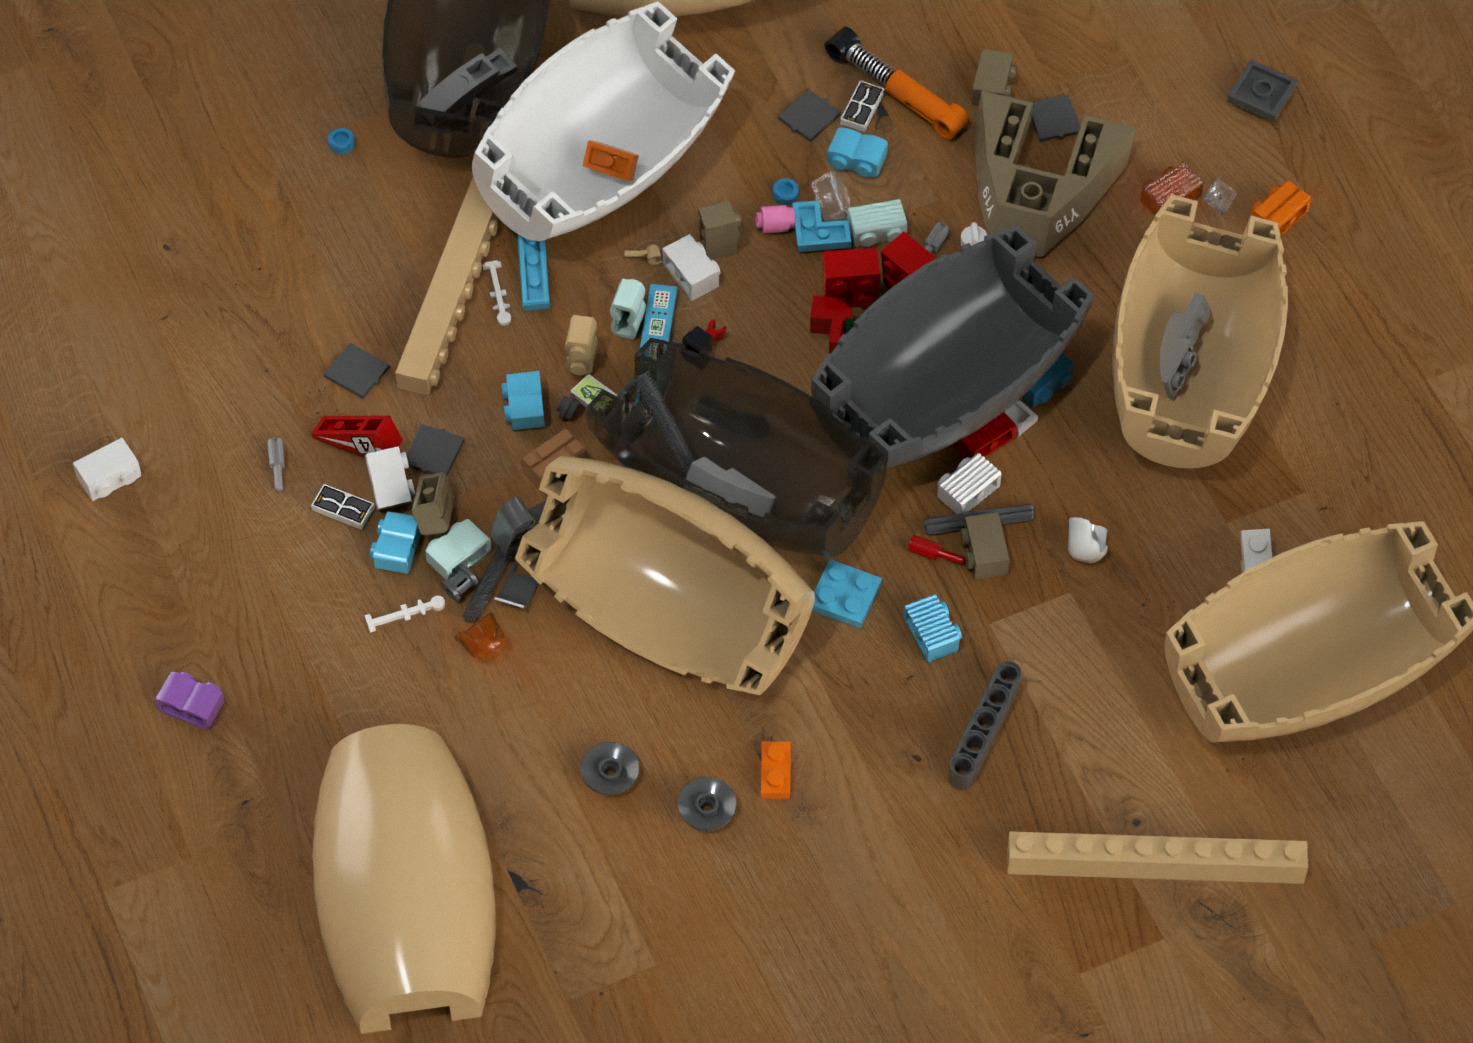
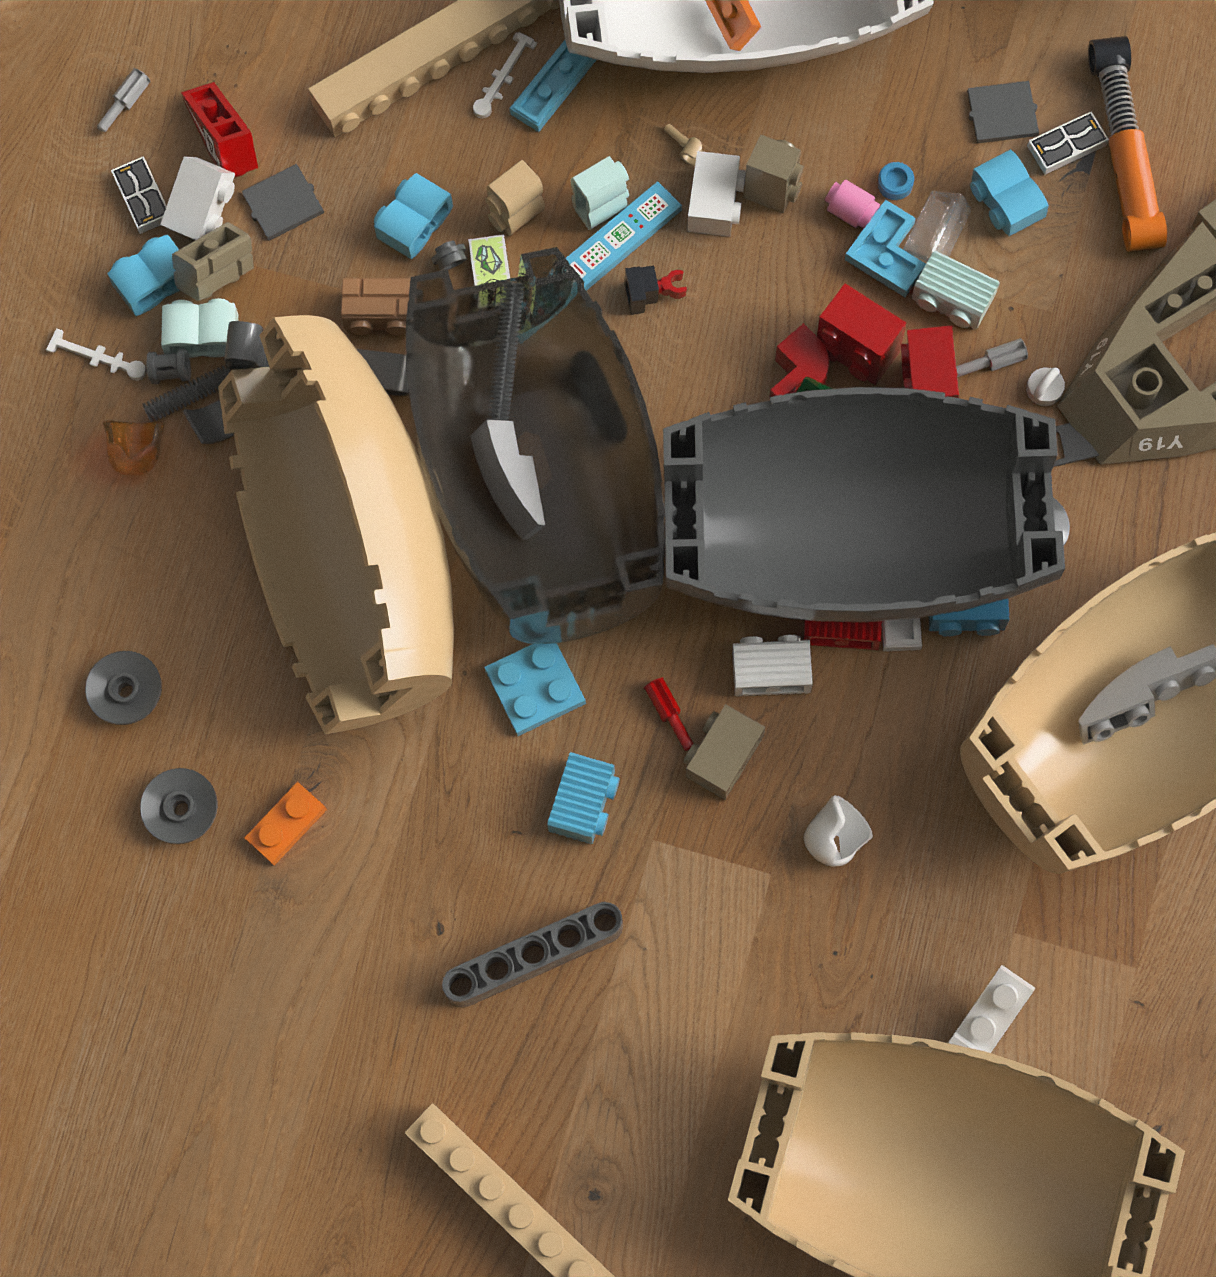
camera: 45 degrees right, 15 degrees up
dark grey piece [324,343,390,399] -> none
dark grey axle [924,504,1034,535] -> none

